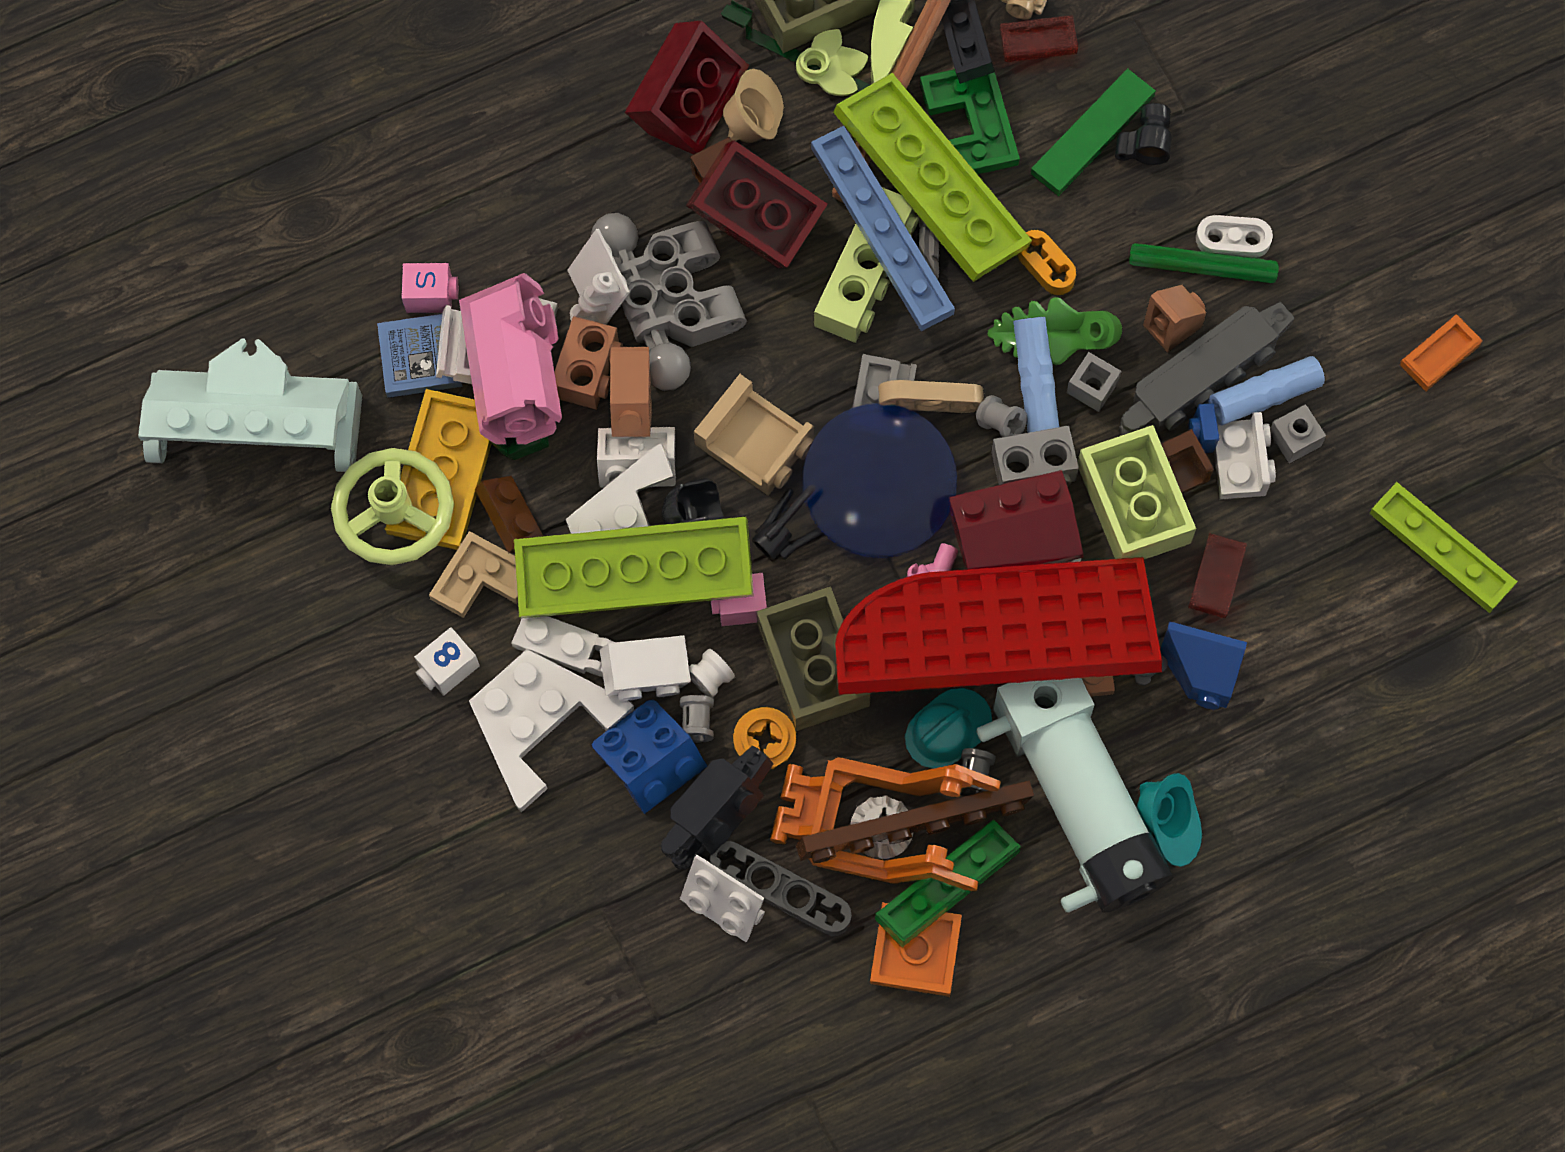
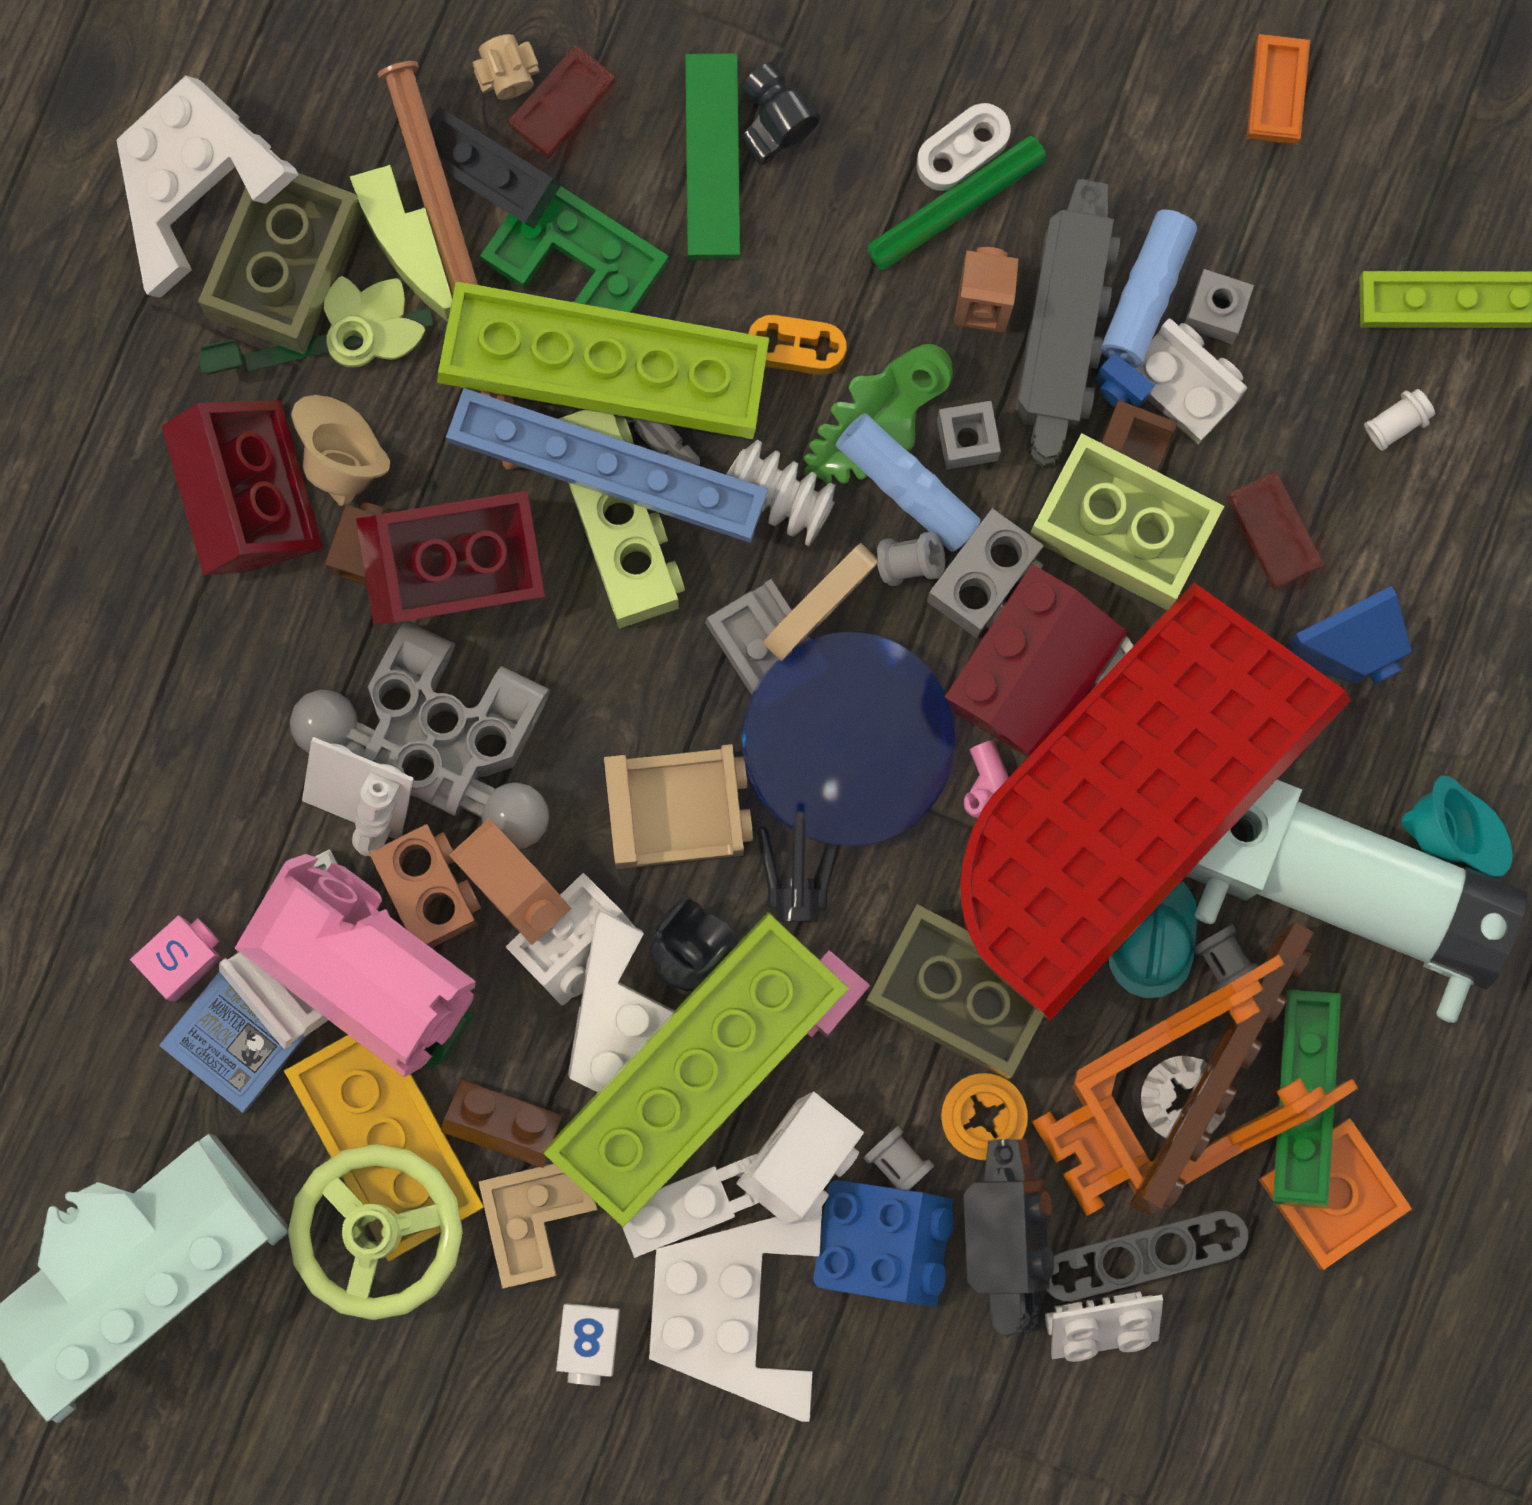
camera: 50 degrees left, 10 degrees up
white wheel [689,649,735,698] -> none
none -> white piece [726,440,835,546]
none -> white pin [1364,389,1435,451]

